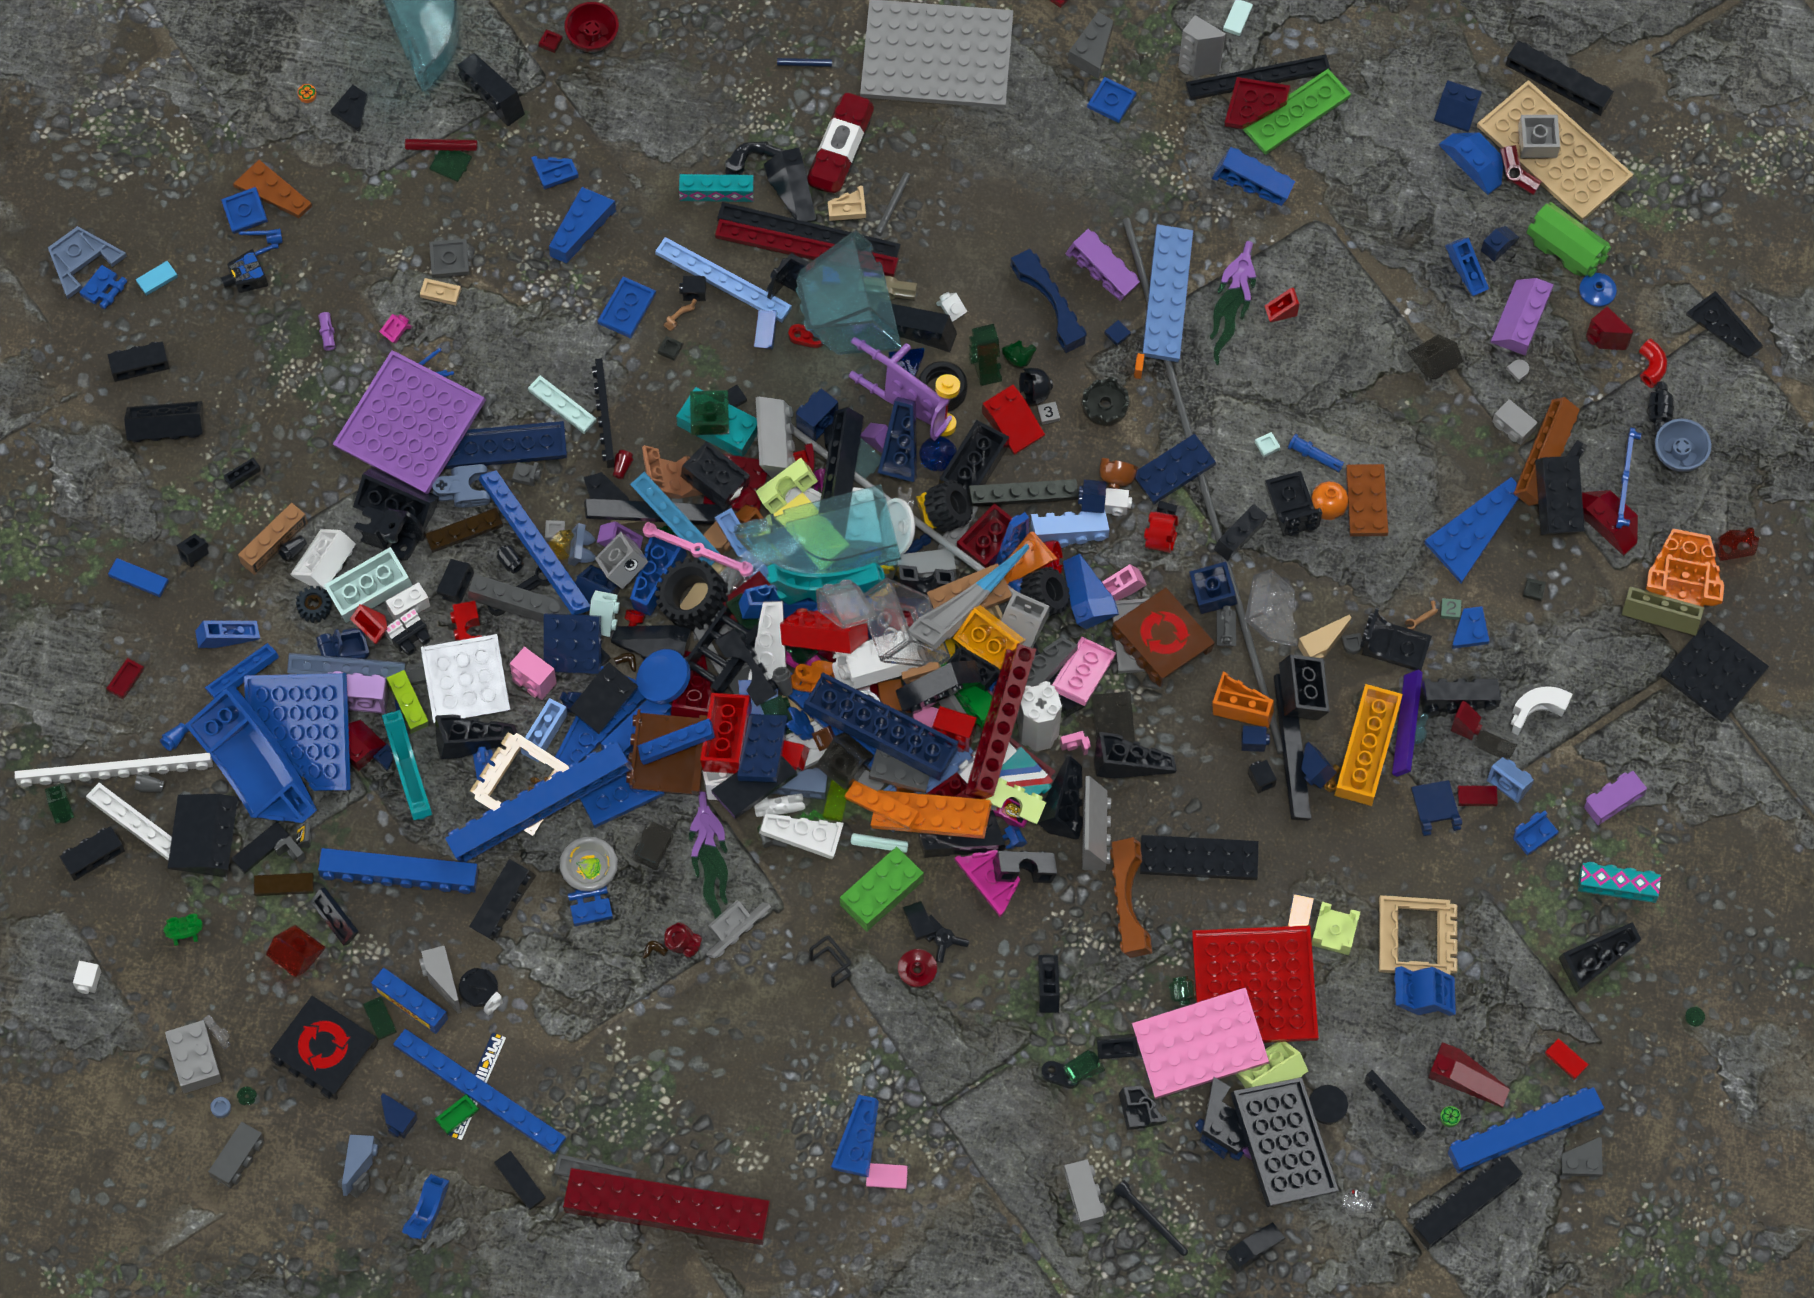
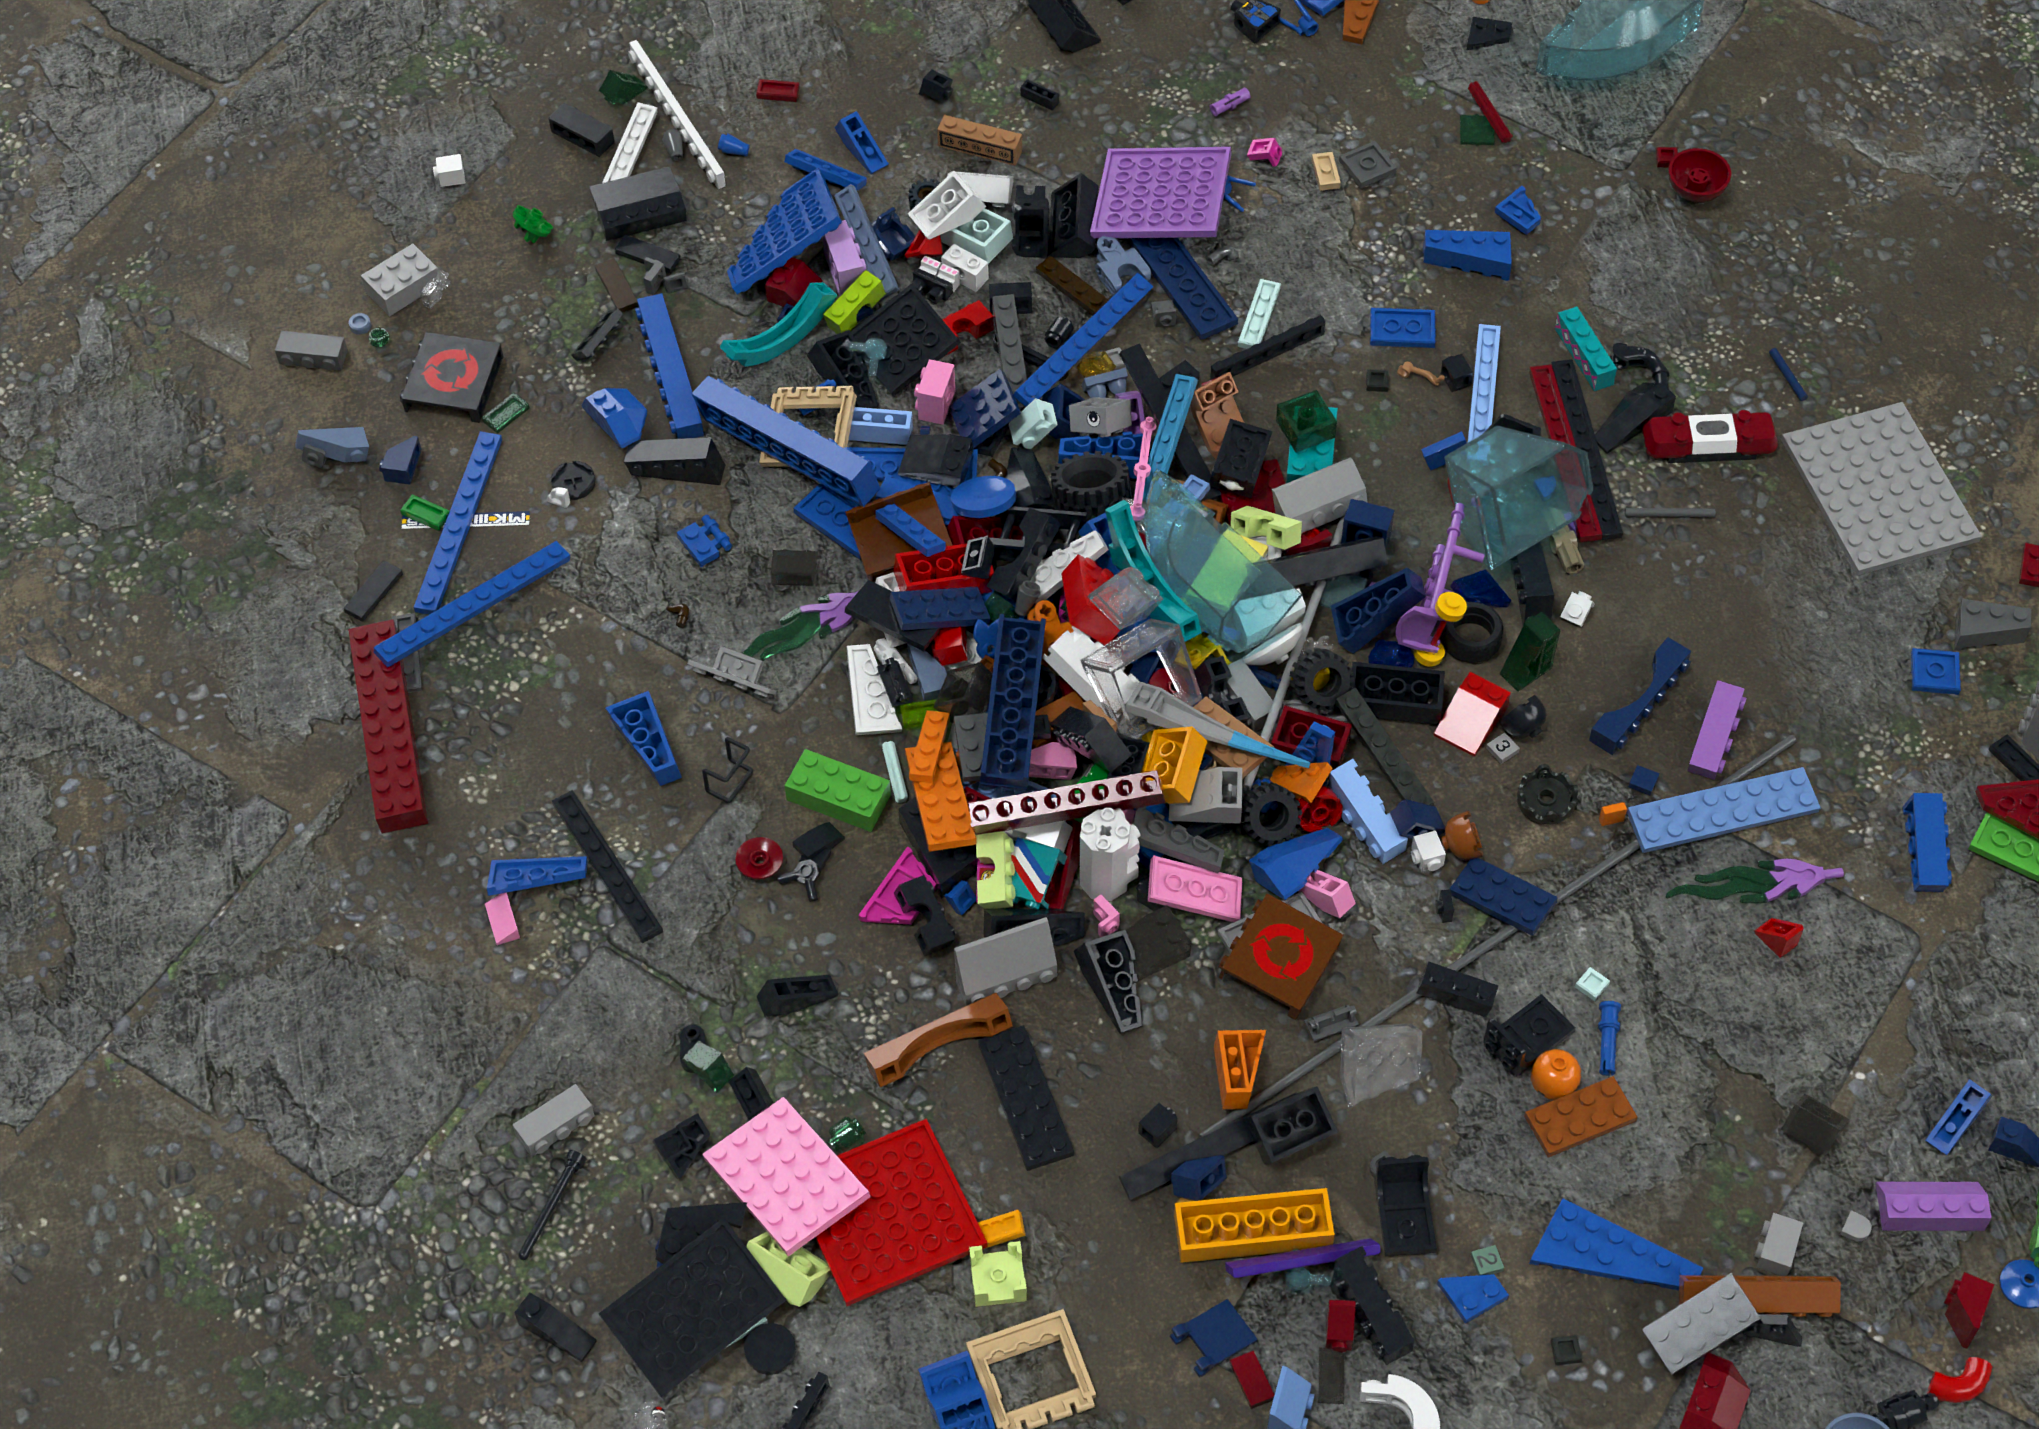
camera: 70 degrees right, 10 degrees down
blue tile [108,558,169,597] -> none
blue slope [185,686,317,823] -> none
clear red slope [266,925,325,977] -> none
black cone [278,535,307,561] -> none
blue brick [371,967,448,1034] -> none
blue arch [402,1174,449,1239] -> none
light grey slope [419,946,462,1013] -> none
black wedge [457,53,525,126] -> none
light grey piece [559,837,618,891] -> none
red tile [624,609,645,626] -> none
dark red hair [664,922,702,958] -> none
black tile [721,385,747,407] -> none
tan wing [828,186,866,221] -> none
red brick [932,706,977,752] -> none
dark green hair [1002,340,1037,367] -> none
red brick [1144,511,1179,553] -> none
dark blue brick [1189,562,1238,614] -> none
dark blue brick [1241,726,1270,752] -> none
tan slope [1298,614,1351,659] -> none
medium nougat piece [1405,601,1438,630] -> none
piece [1616,427,1641,529] -> none
none -> blue plate [374,541,570,668]
none -> black tile [552,790,663,943]
none -> blue wedge [581,388,647,449]
none -> blue wedge [606,691,682,786]
none -> clear light blue piece [849,338,887,376]
none -> black hinge [877,657,914,708]
none -> white slope [908,171,986,240]
none -> black slope [961,536,995,579]

